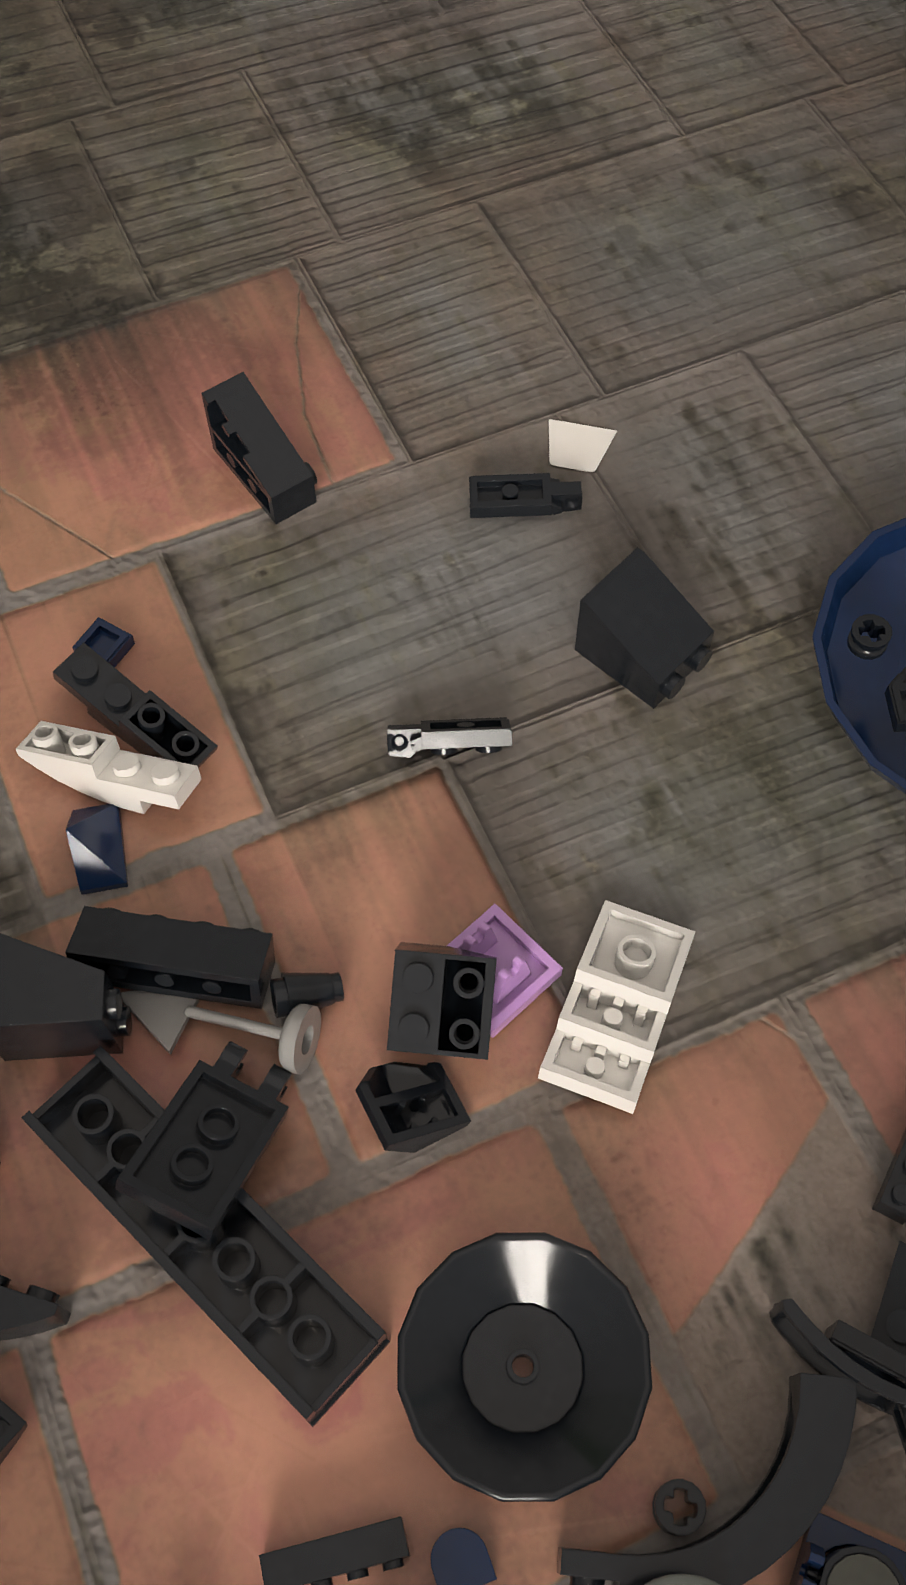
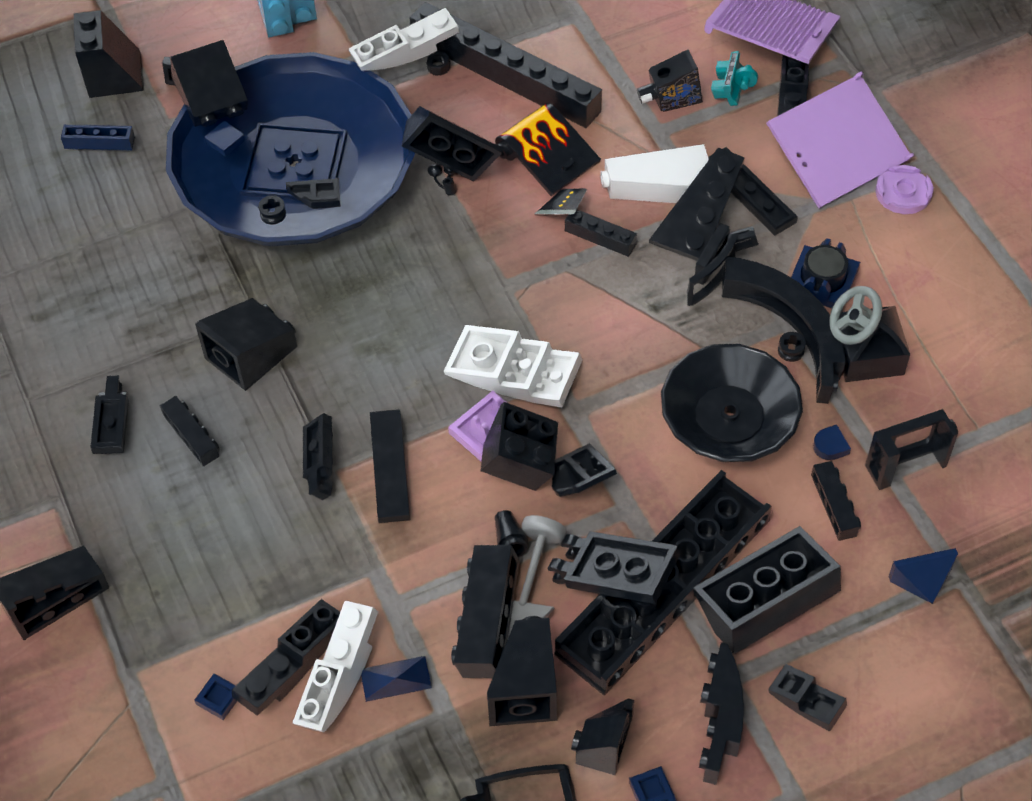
camera: 90 degrees left, 5 degrees down
white sticker [549,419,617,472] -> none
none -> black piece [160,396,219,466]
none -> black tile [370,409,410,523]
none -> black slope [693,526,841,654]

